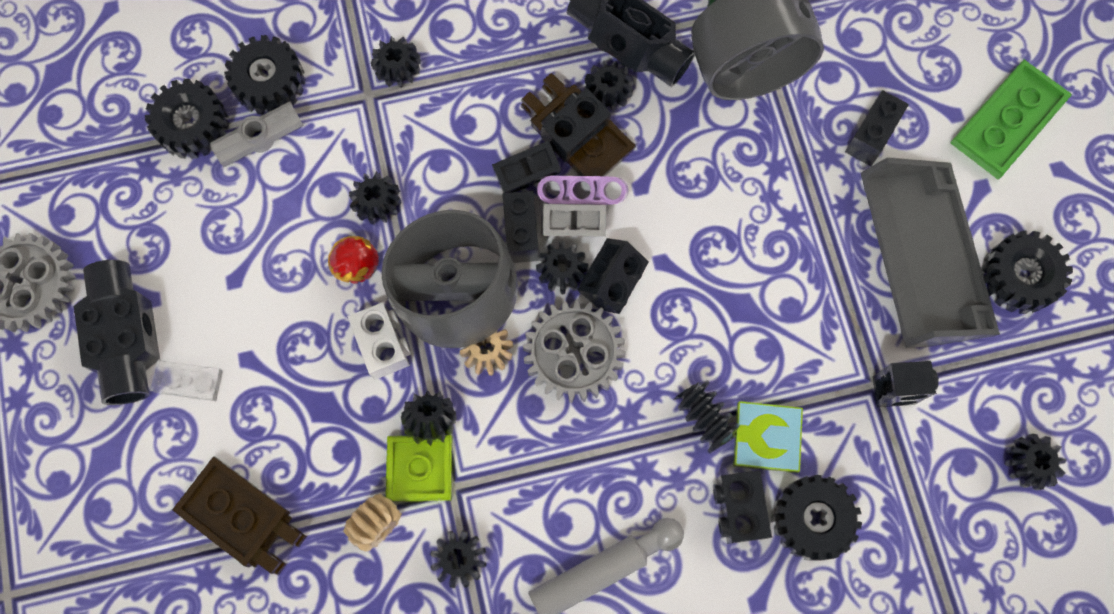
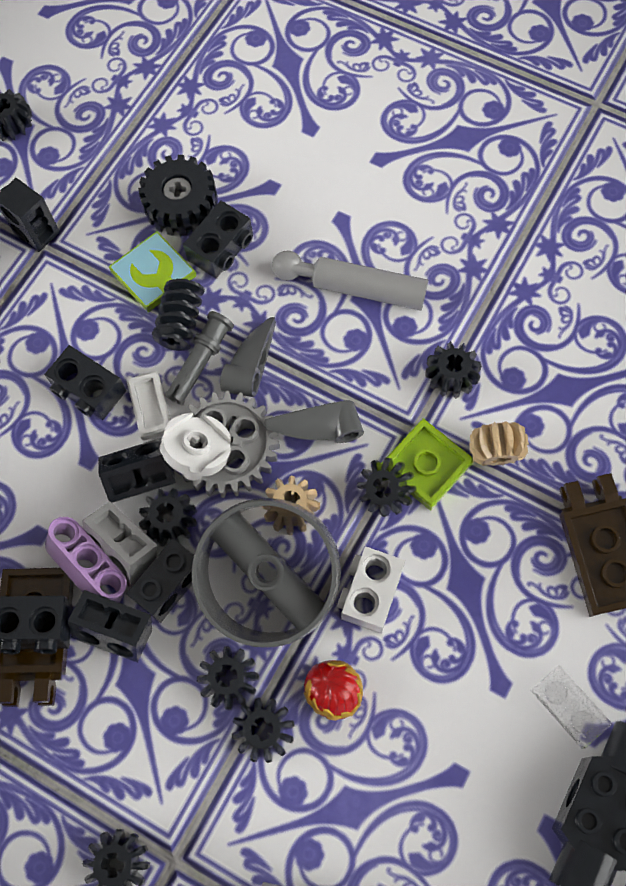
camera: 135 degrees left, 5 degrees down
none -> black brick [44,345,127,420]
none -> white tile [126,371,171,441]
none -> white plate [160,413,231,481]
none -> dark grey pin [165,311,234,405]
none -> black gear [197,646,259,710]
none -> dark grey piece [220,317,276,397]
none -> dark grey piece [264,400,364,443]

